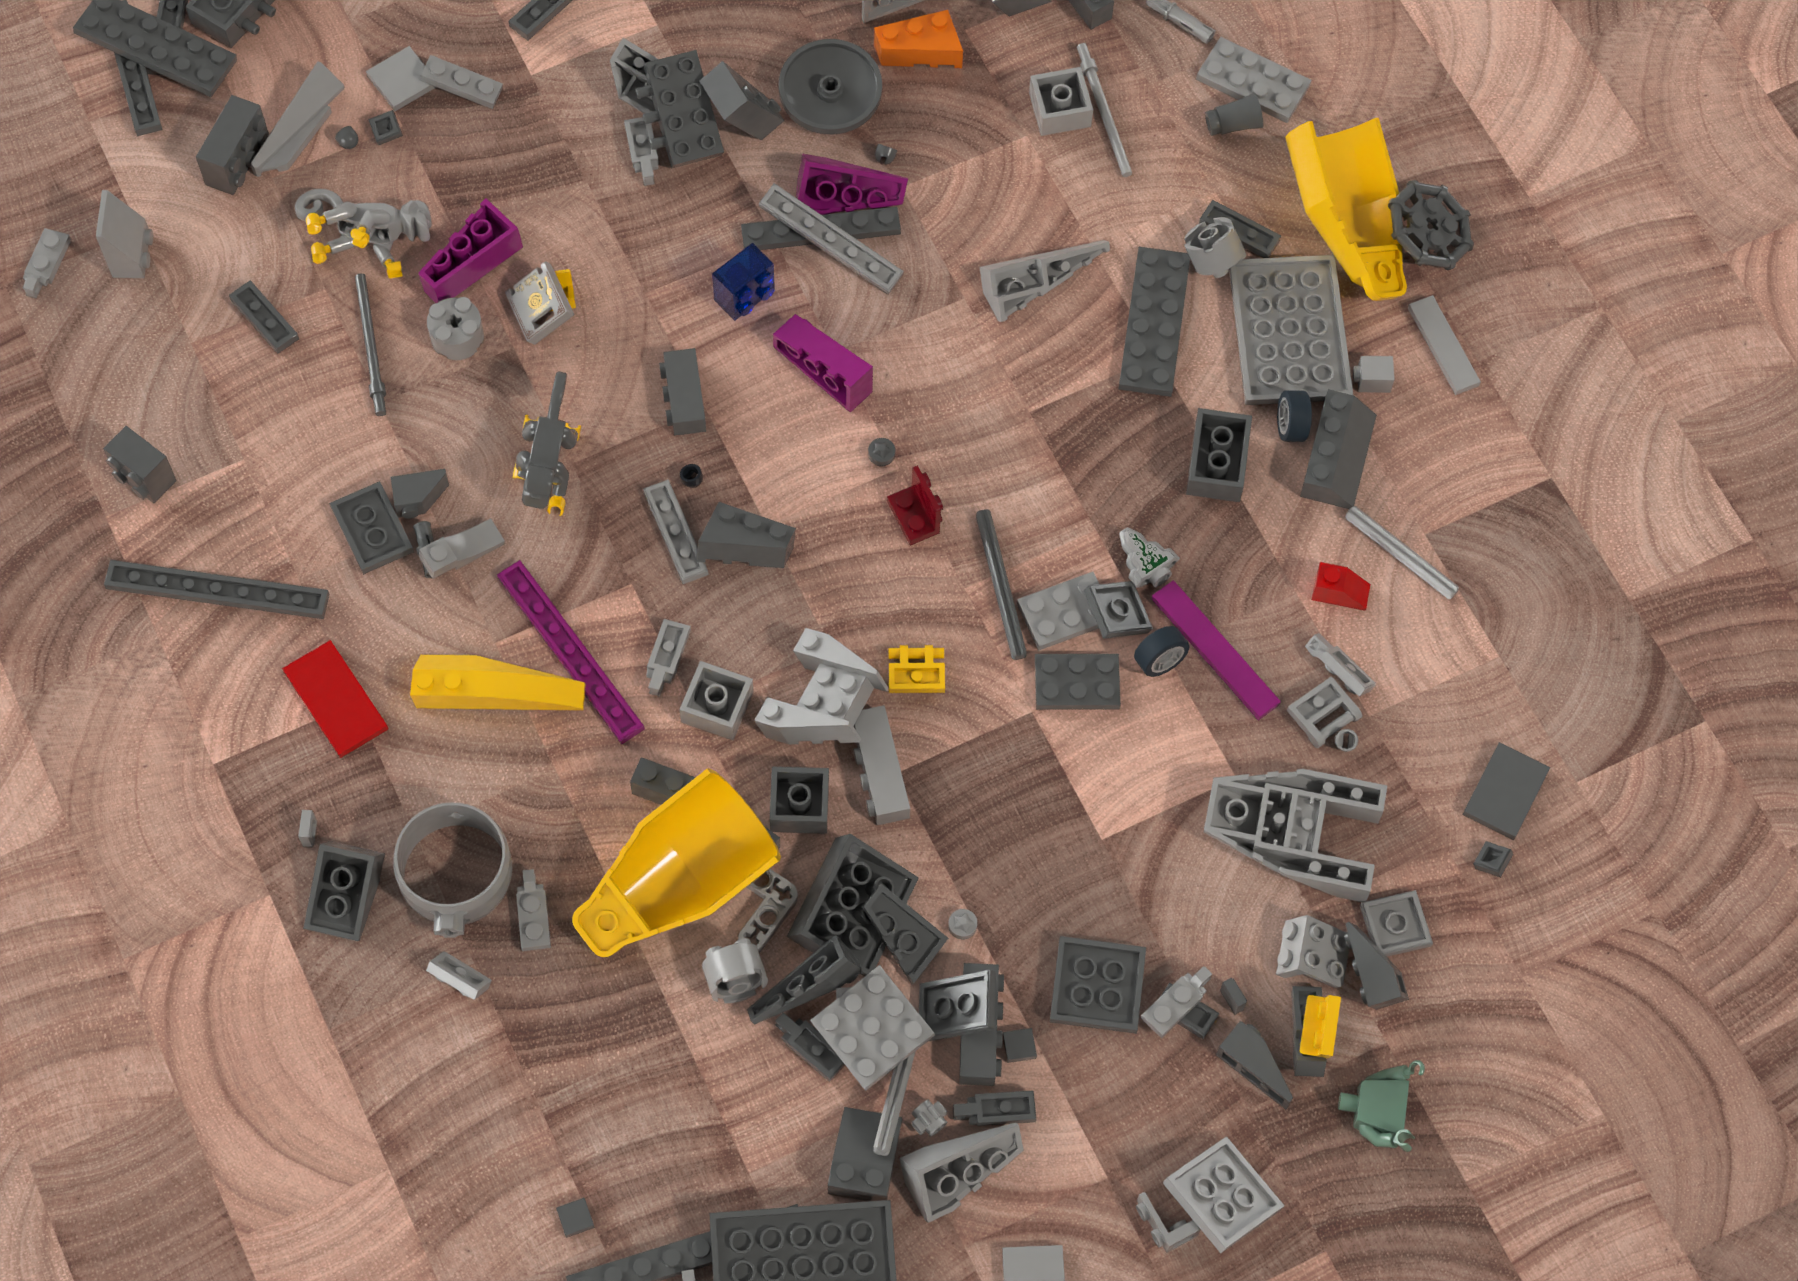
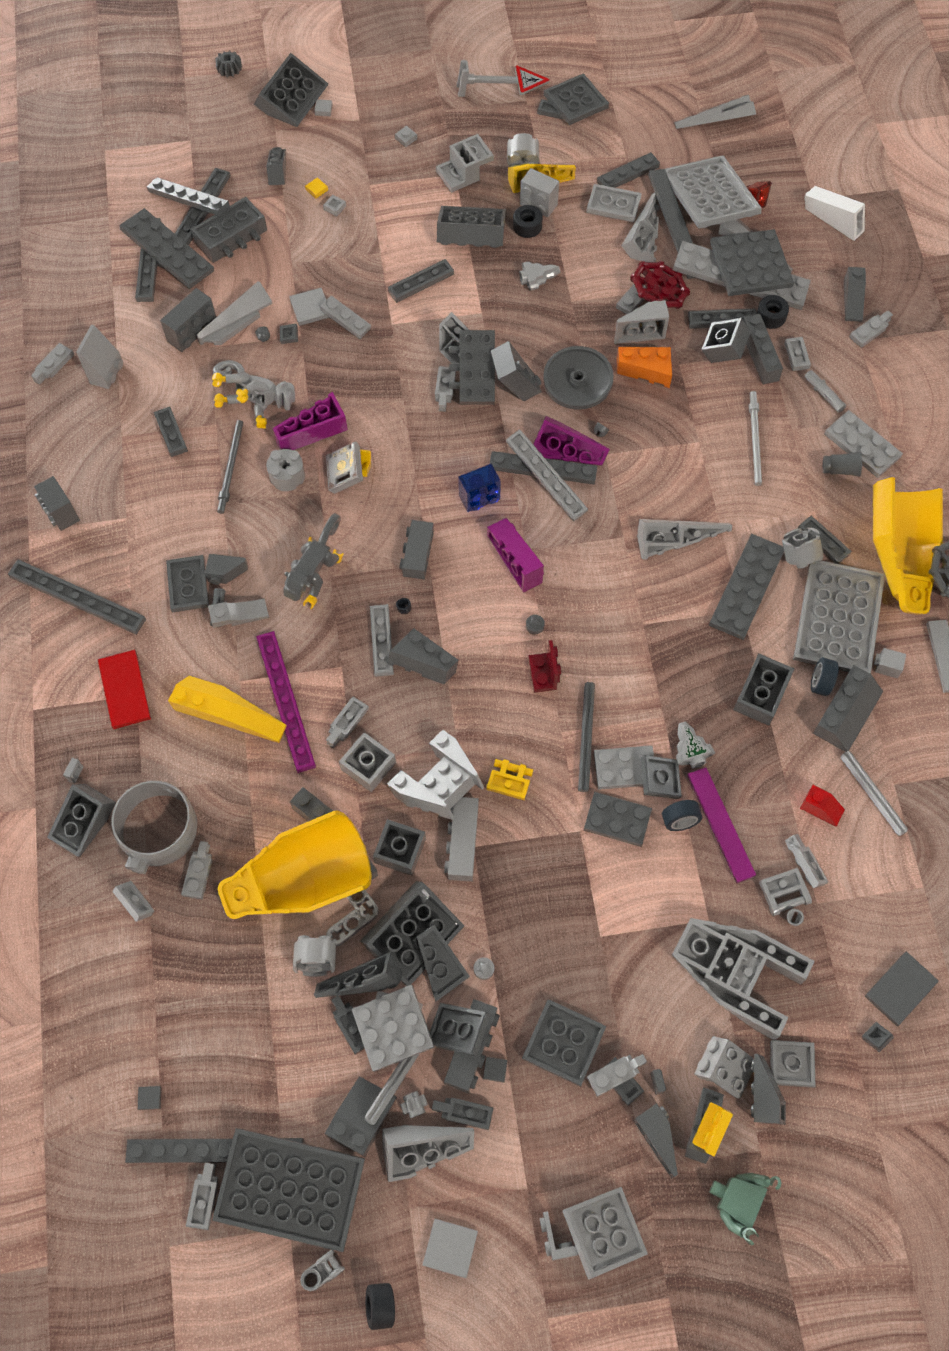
camera: 20 degrees right, 0 degrees up
light grey brick [1029,67,1093,136] -> none

